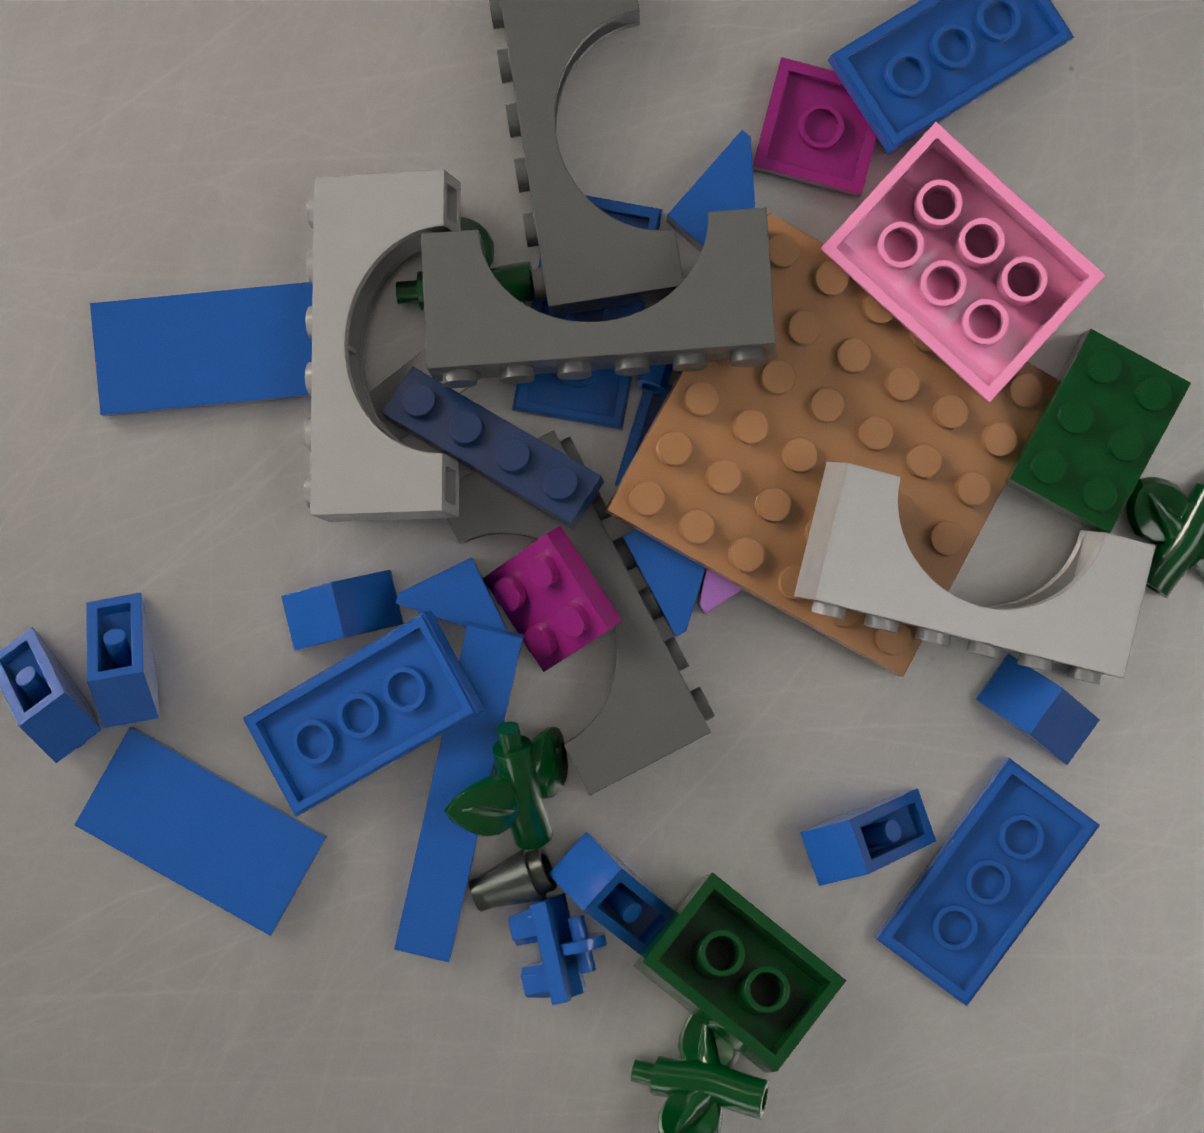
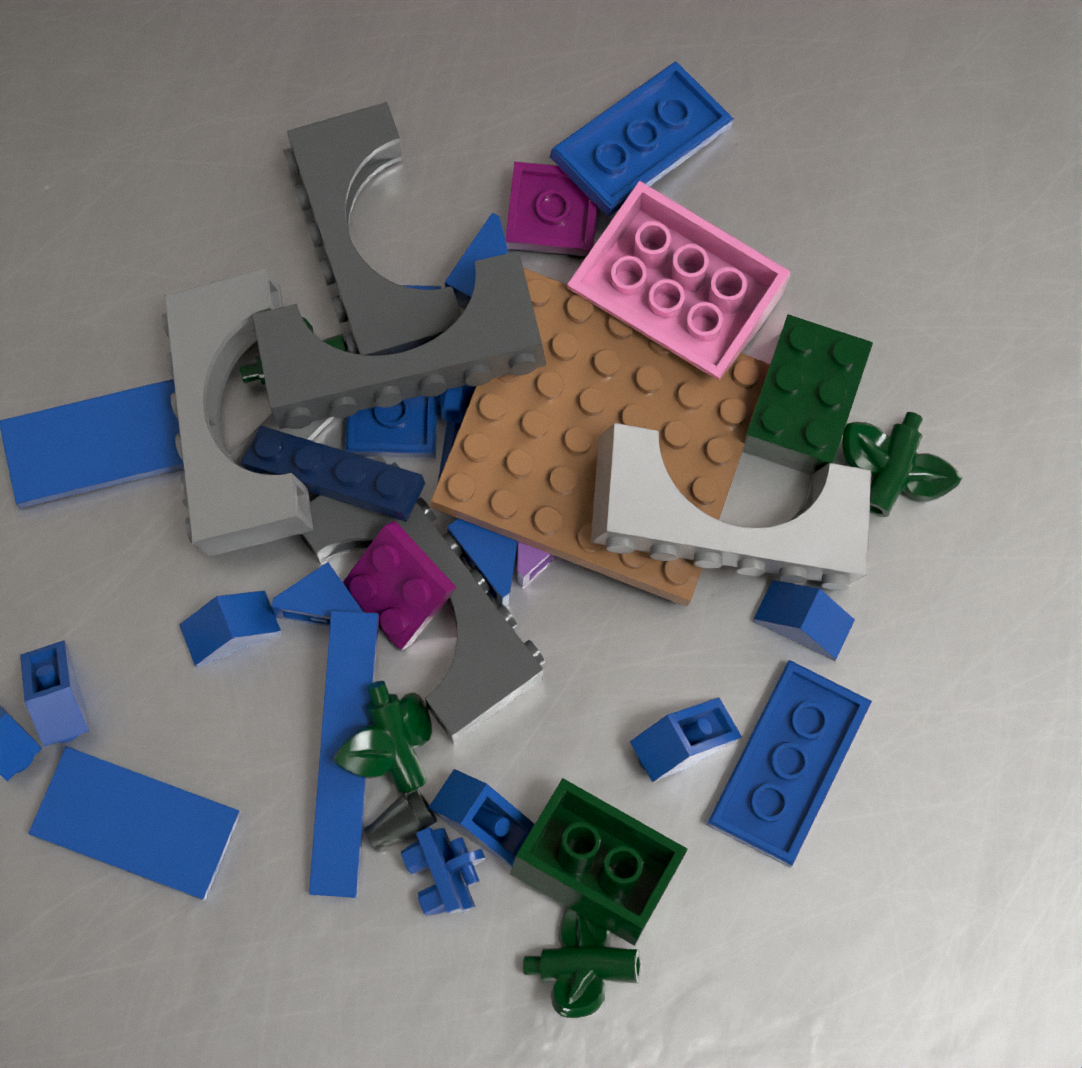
camera: 15 degrees left, 15 degrees down
blue tile [243,610,485,817] -> none

